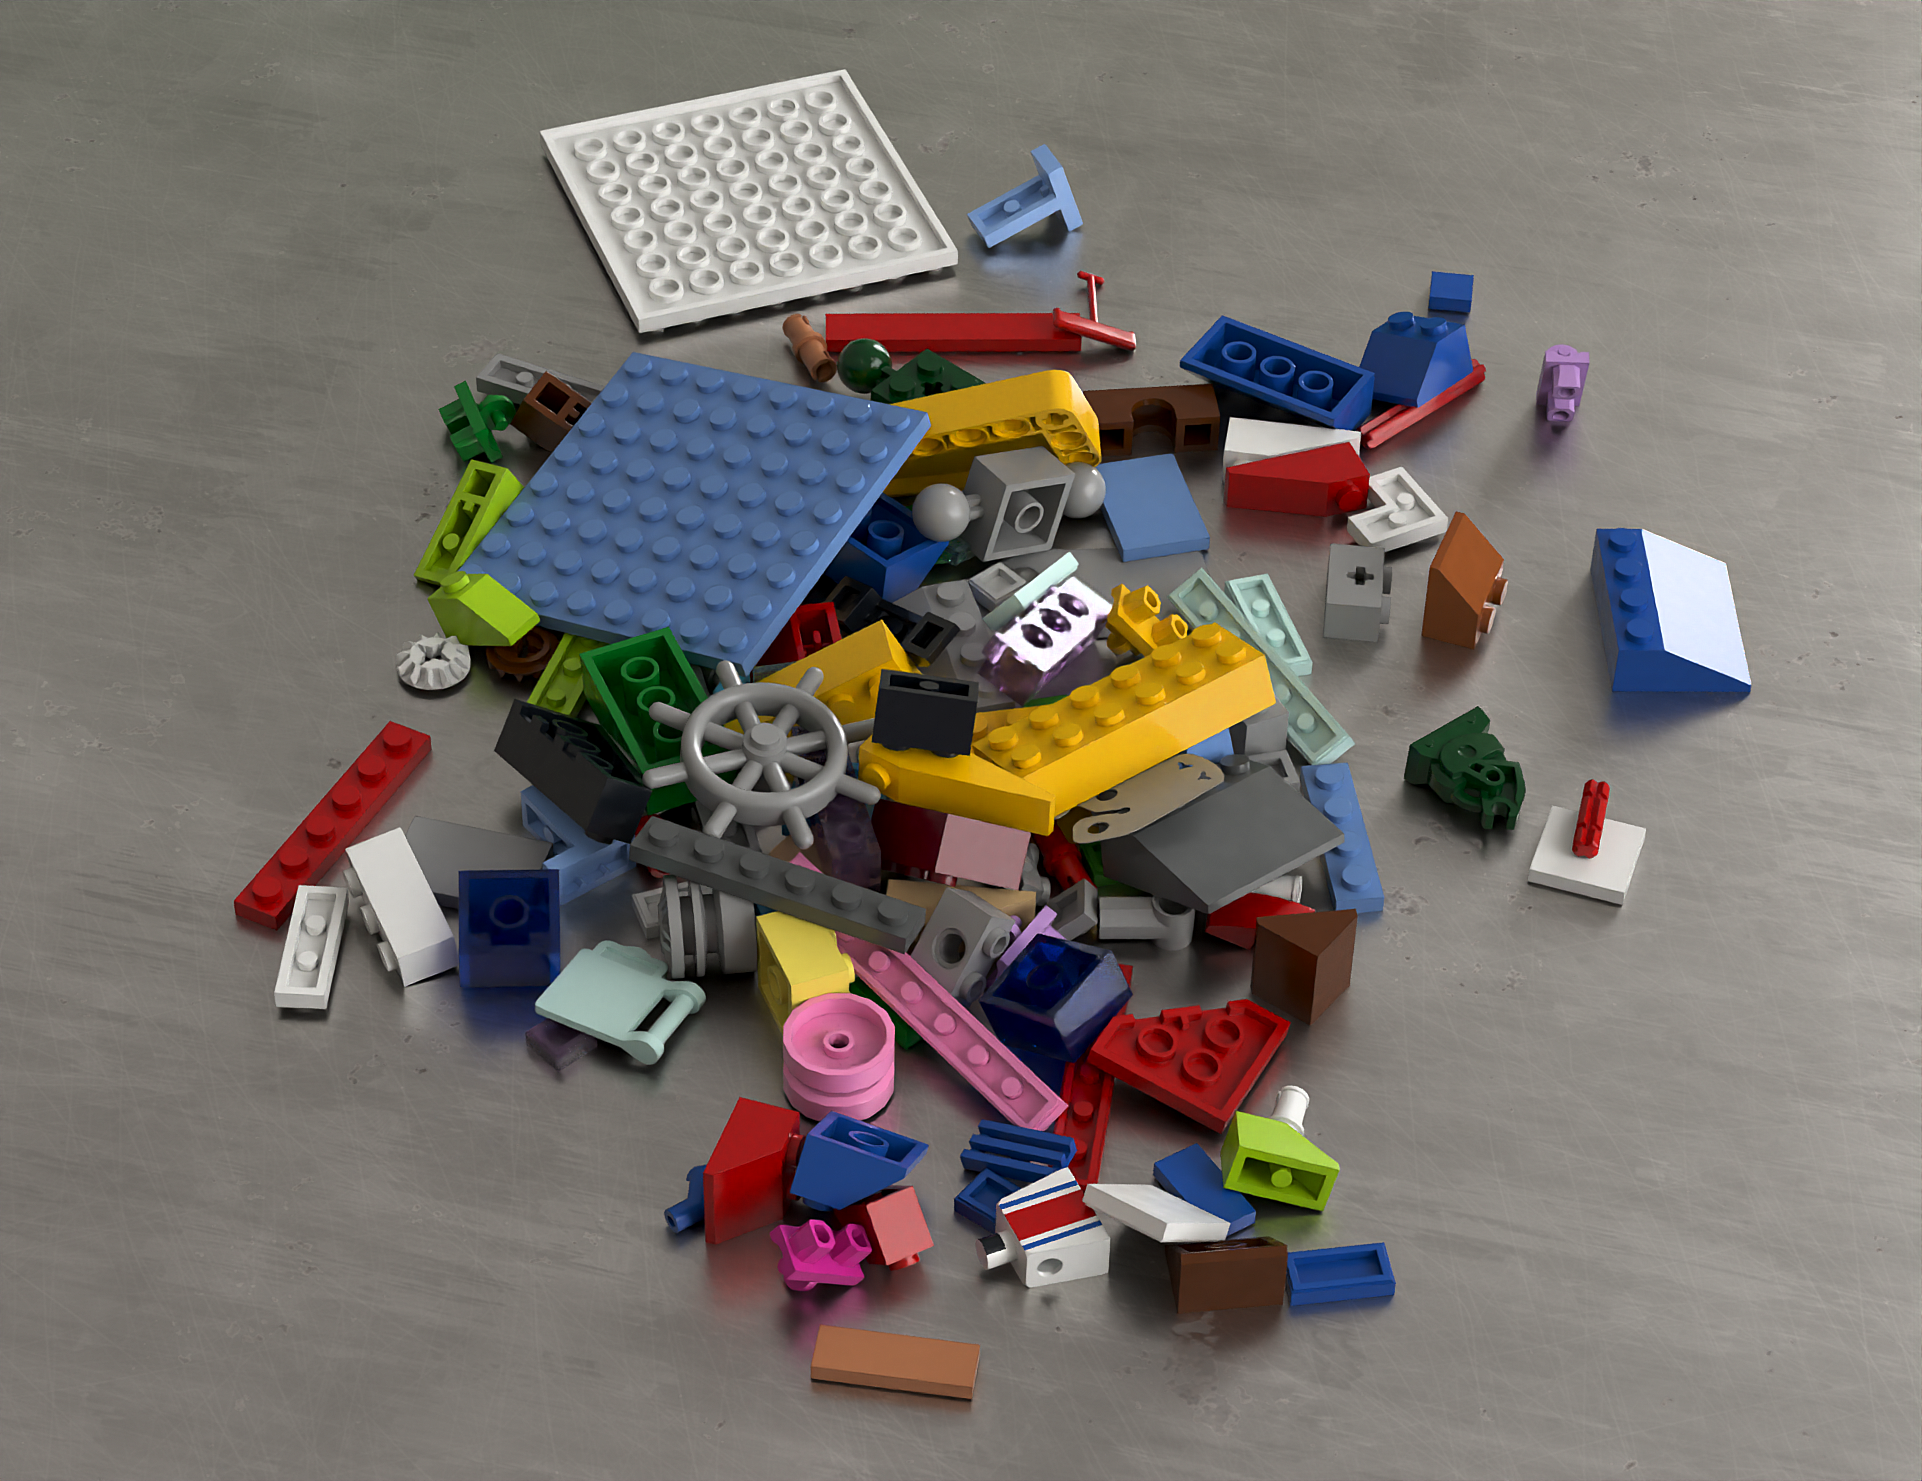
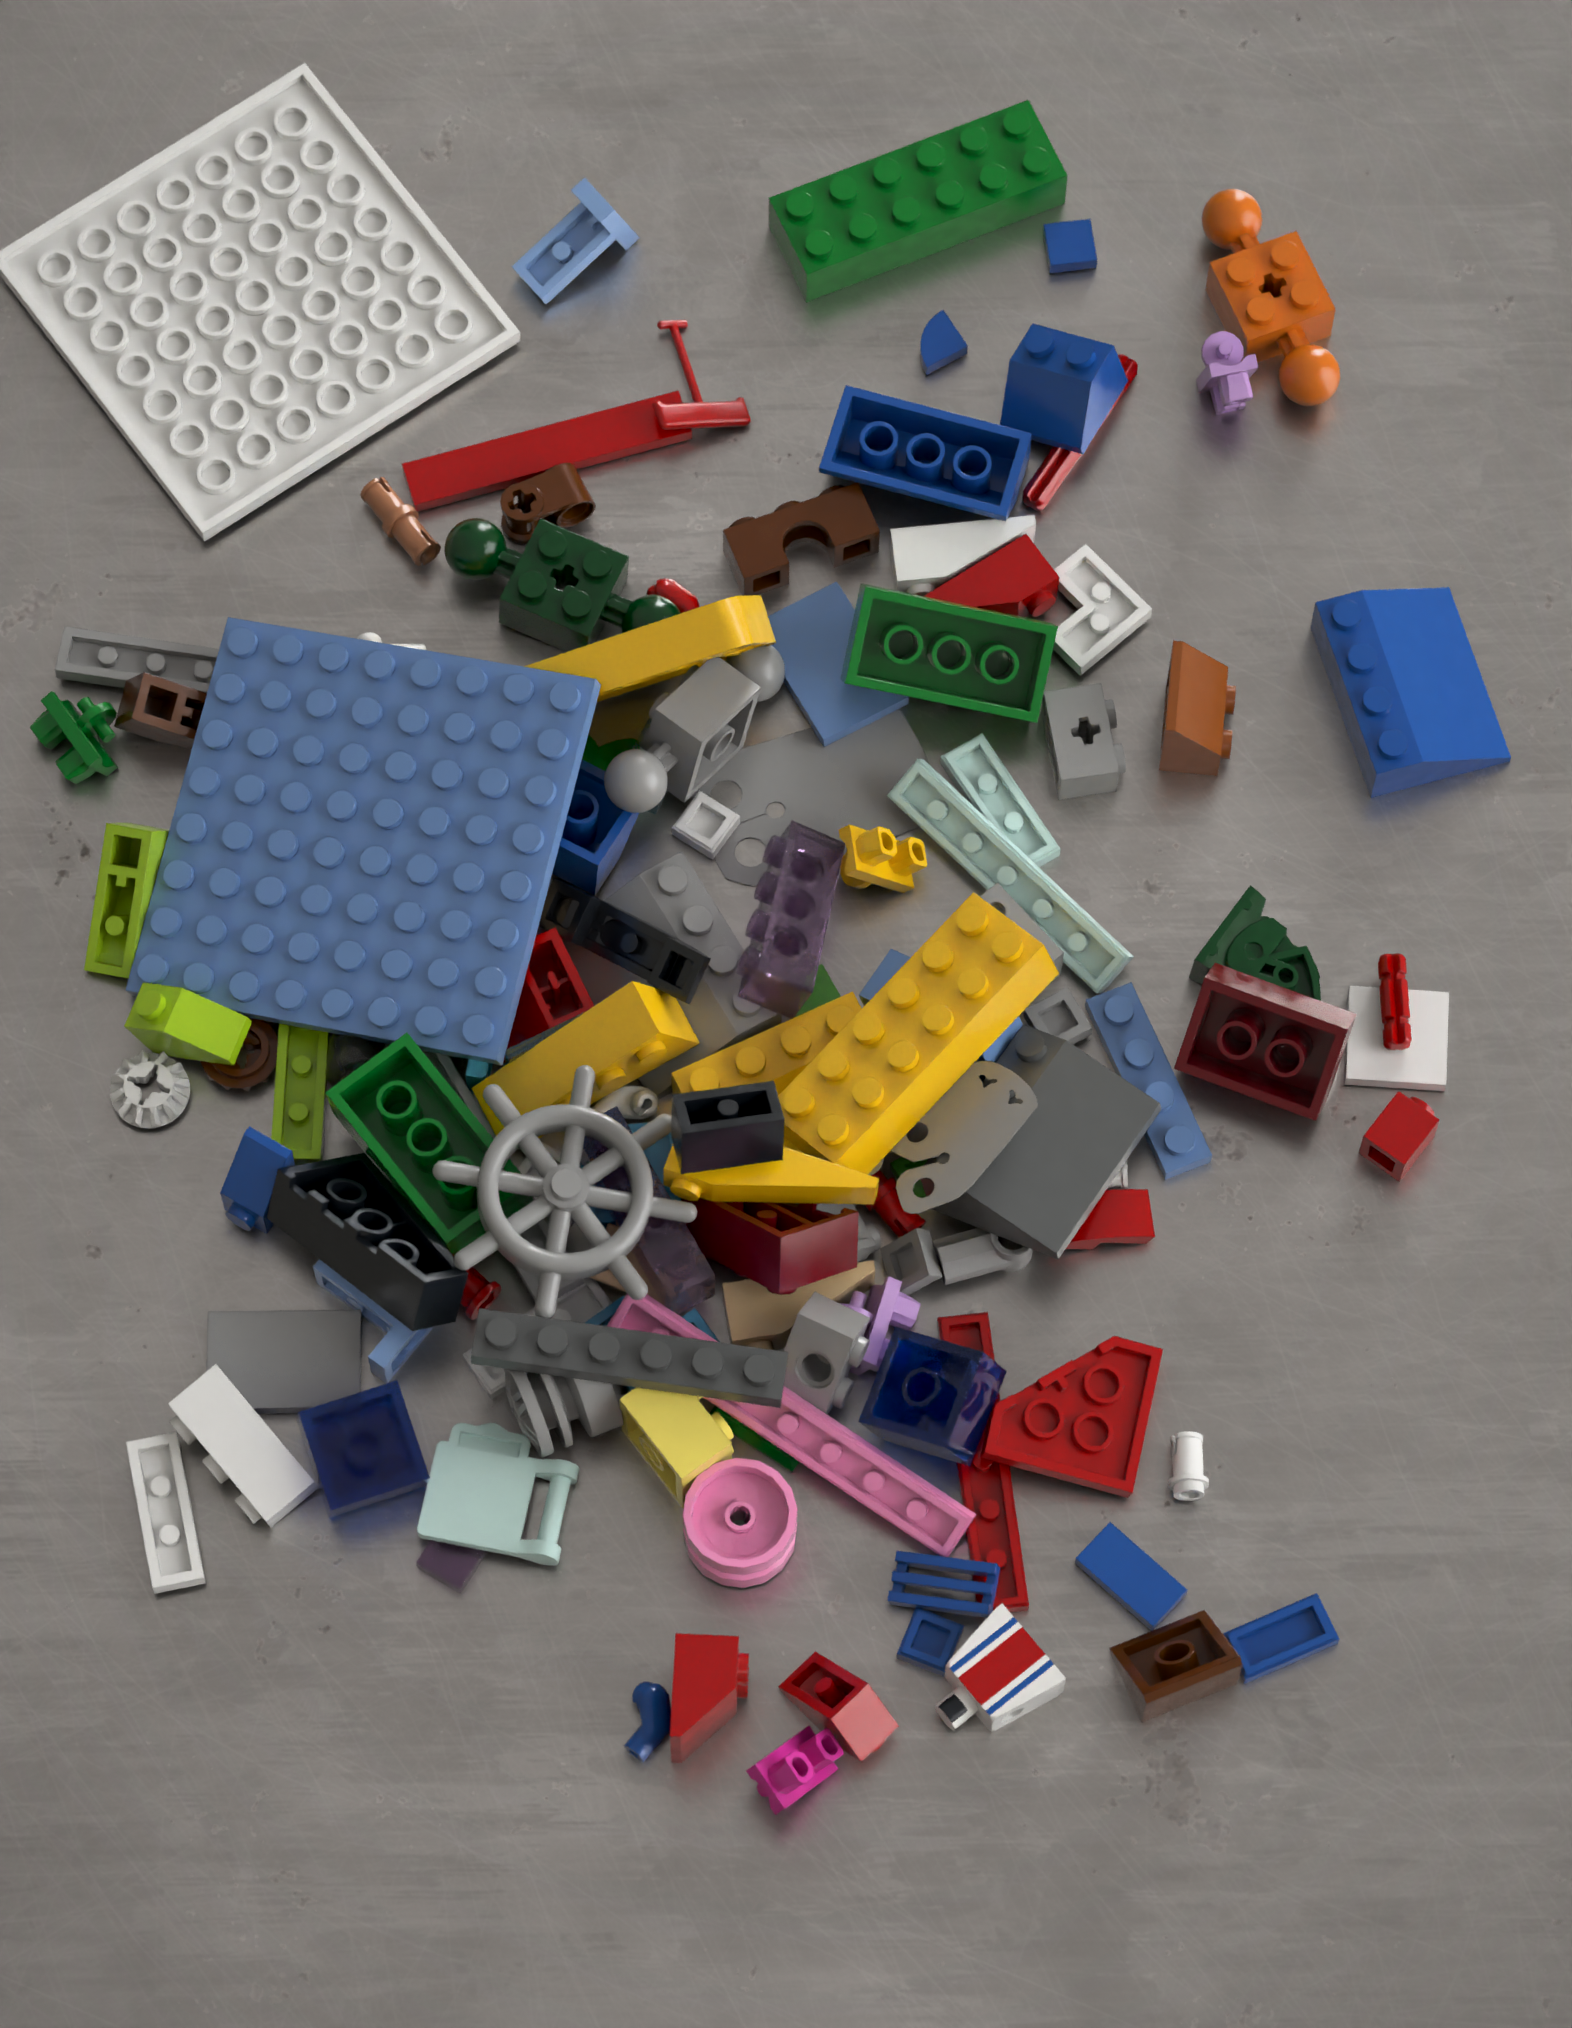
camera: 15 degrees left, 25 degrees up
red plate [234,721,432,931] -> none
blue slope [790,1111,929,1211] -> none
nougat tile [811,1324,980,1399] -> none
light aqua tile [982,552,1079,631] -> none
white tile [1082,1184,1230,1242] -> none
lime slope [1220,1111,1340,1211] -> none
reddish brown slope [1250,909,1358,1026] -> none
none -> blue slope [220,1126,295,1234]
none -> reddish brown piece [500,463,596,544]
none -> green brick [769,99,1068,302]
none -> green brick [840,583,1058,723]
none -> blue tile [920,310,968,375]
none -> dark red brick [1174,963,1357,1121]
none -> orange brick [1202,189,1340,406]
none -> red brick [1359,1091,1440,1182]

